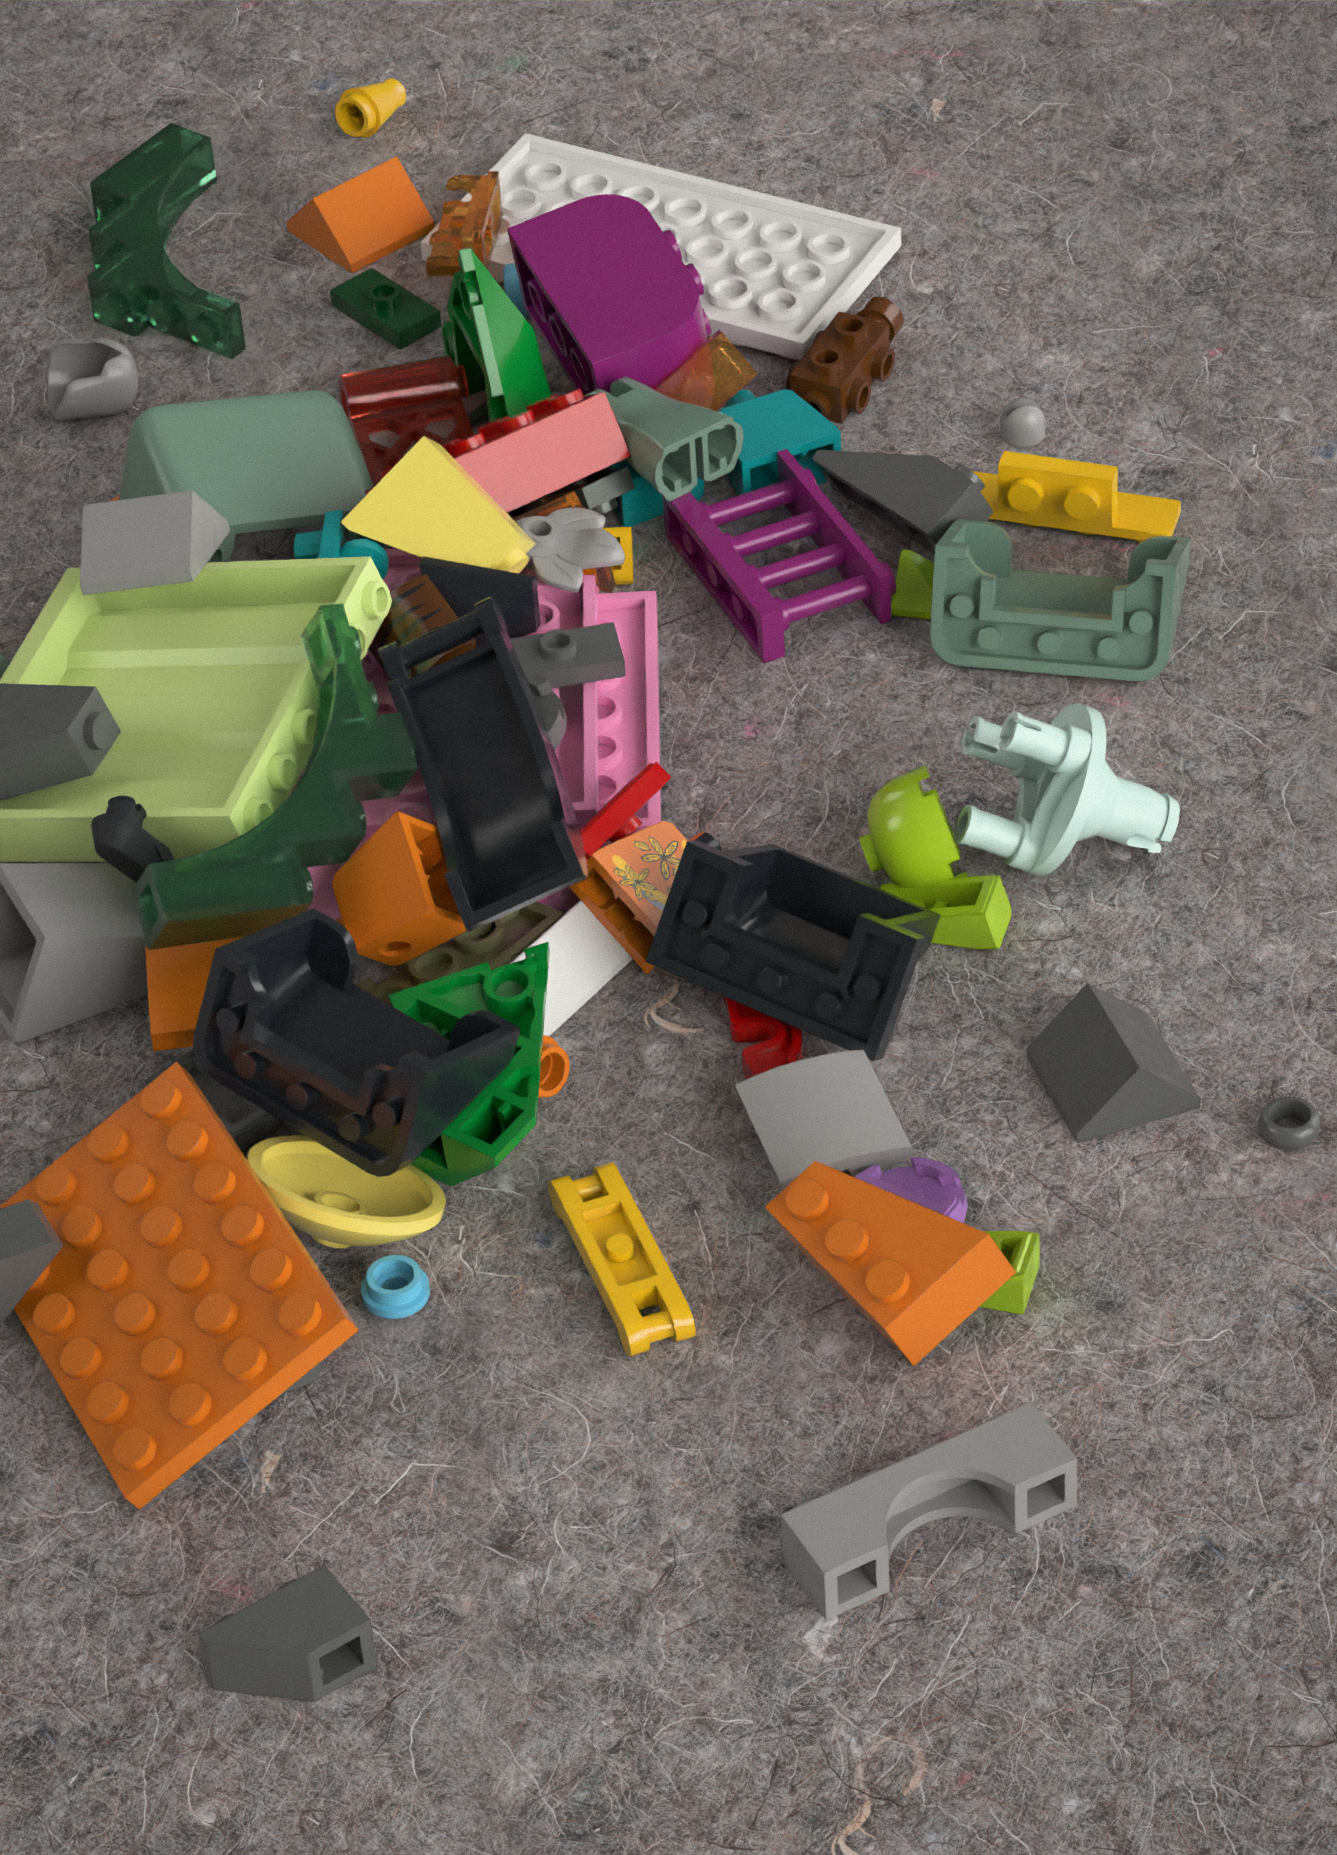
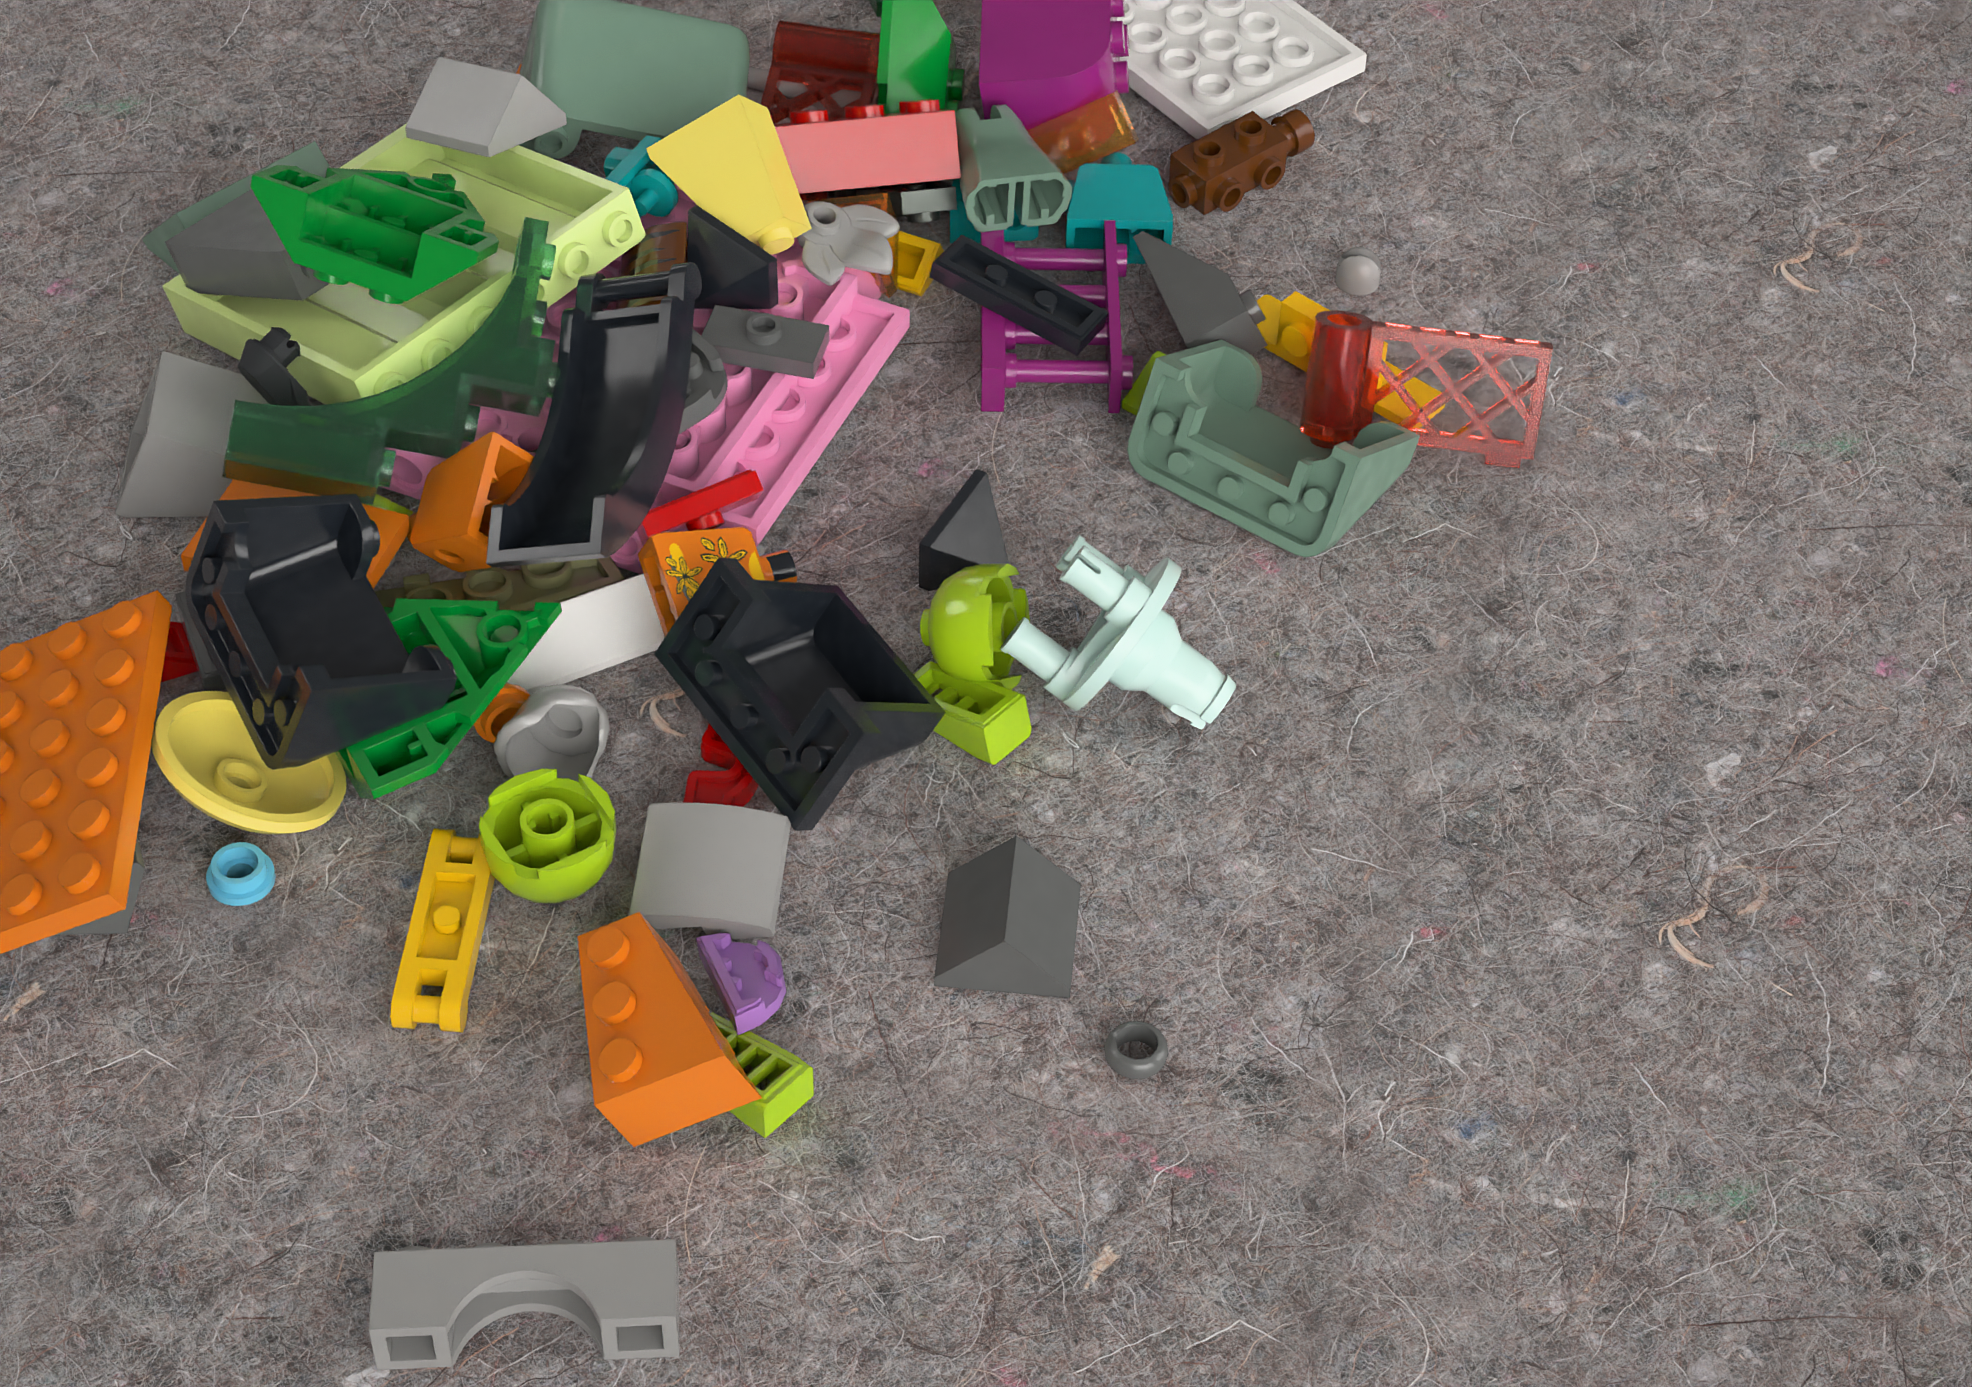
camera: 20 degrees right, 5 degrees up
none -> green wedge [250,165,499,304]
none -> lime cylinder [479,769,616,903]
none -> light grey hair [494,685,610,782]
none -> black slope [919,469,1009,591]
none -> black tile [929,235,1108,356]
none -> clear red piece [1299,310,1553,468]

